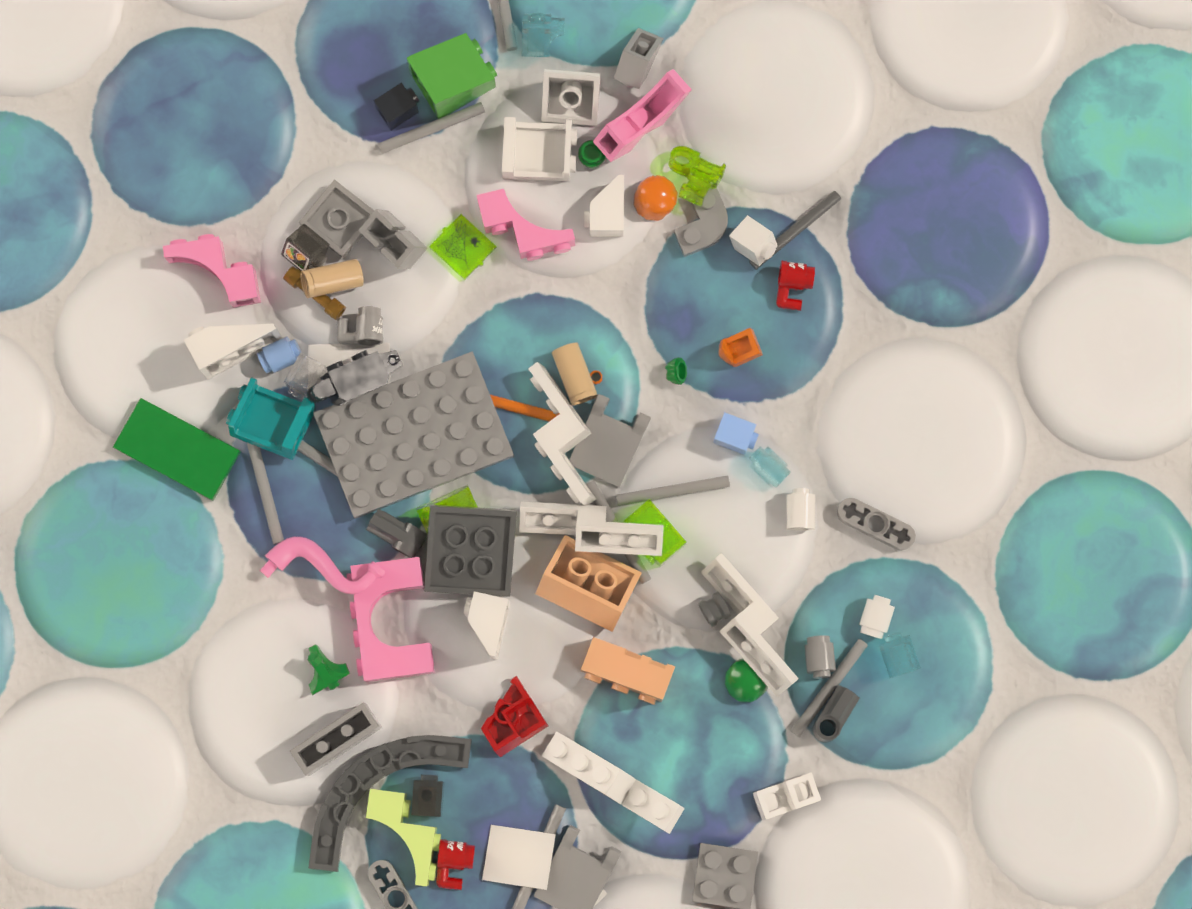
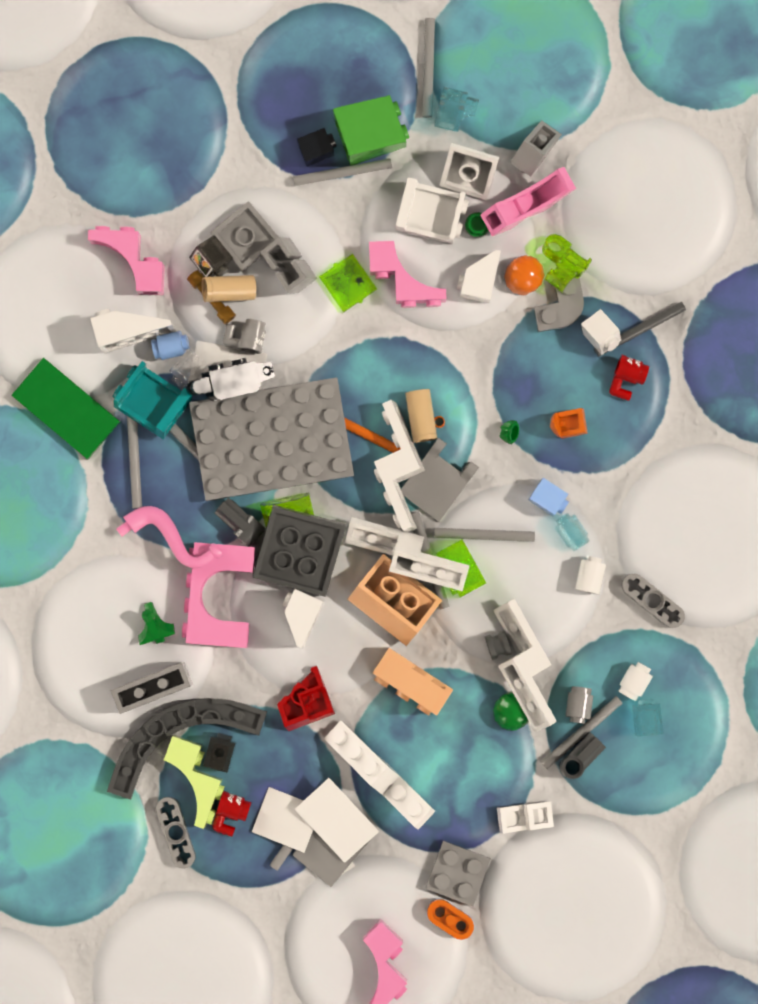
camera: 15 degrees right, 5 degrees up
none -> white sticker [295,778,379,863]

